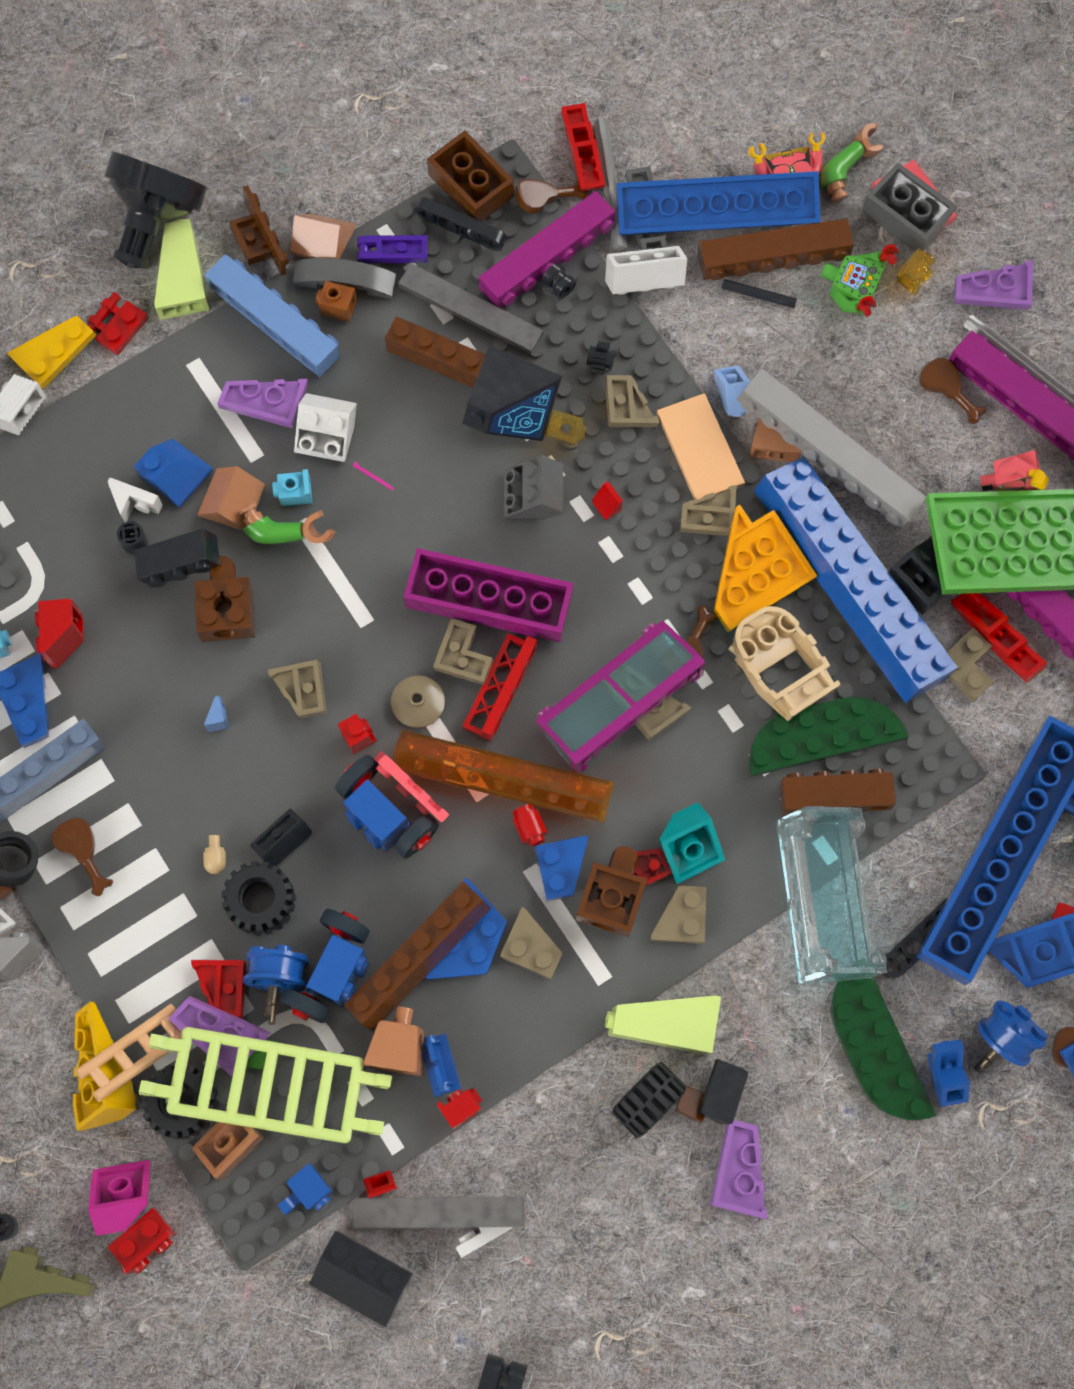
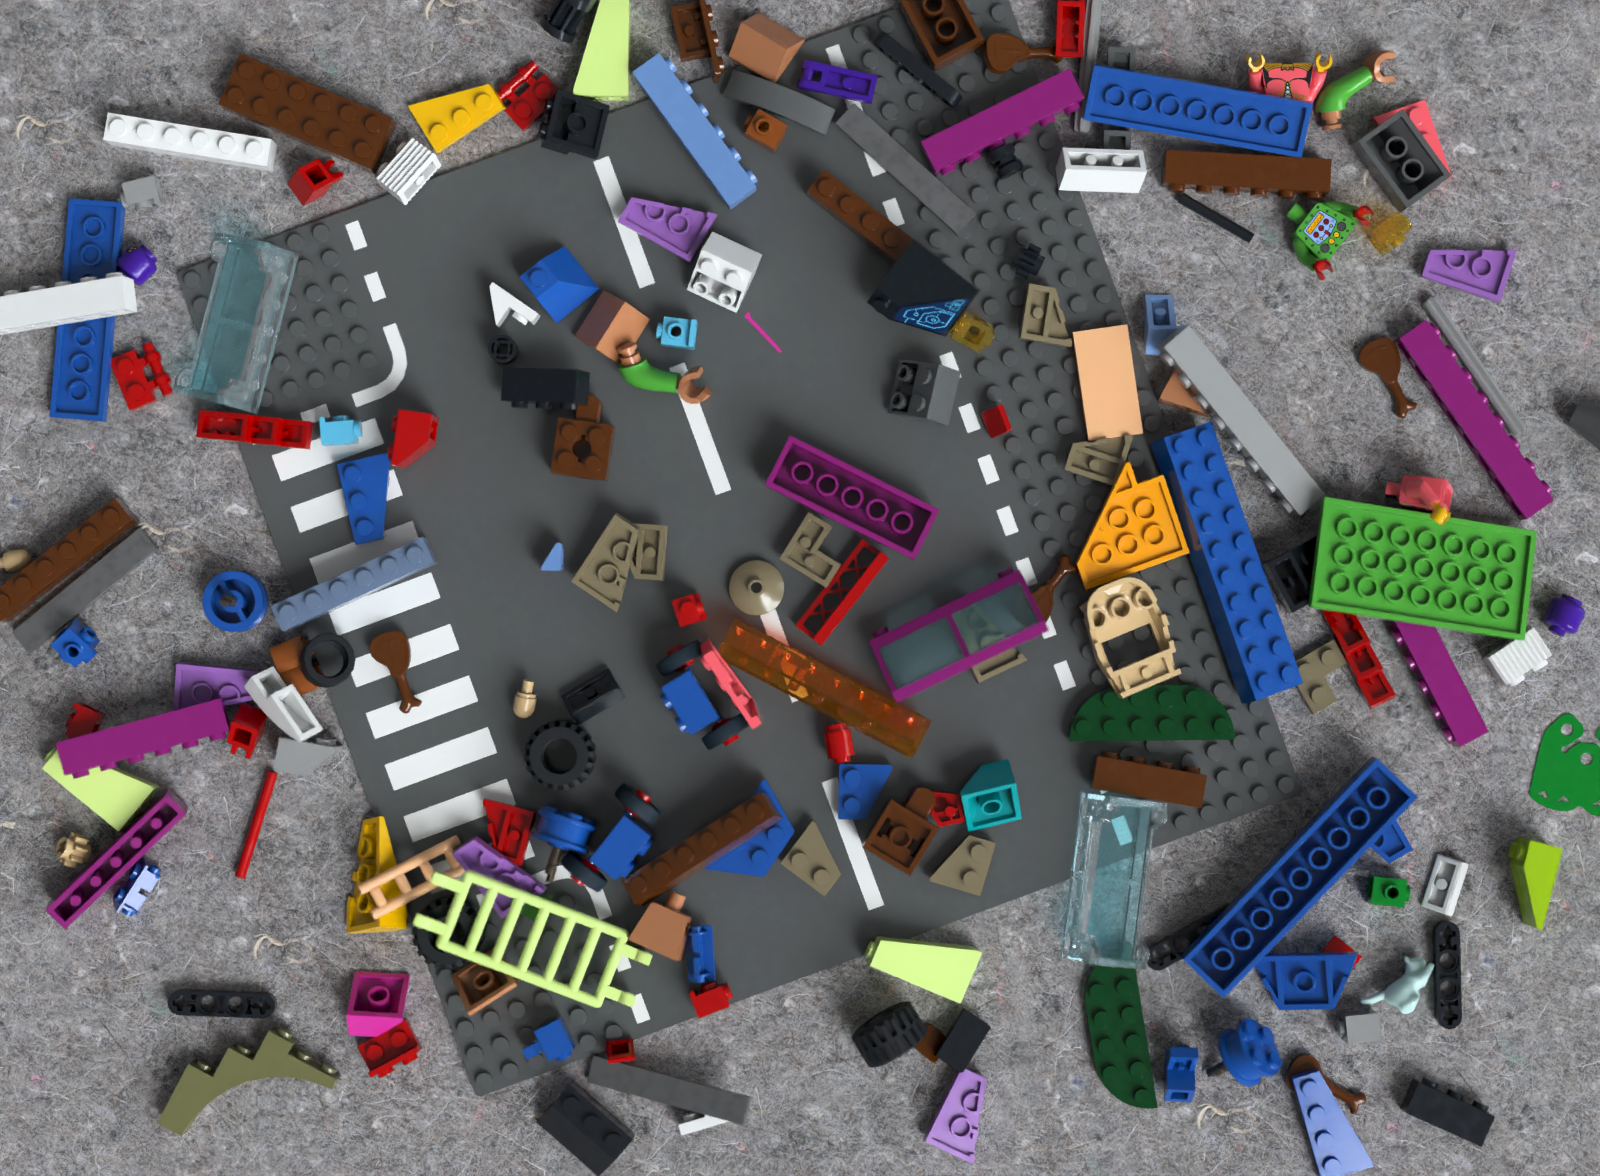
camera: 15 degrees right, 15 degrees up
none -> black plate [538,89,610,160]
none -> dark tan wing [571,513,640,612]

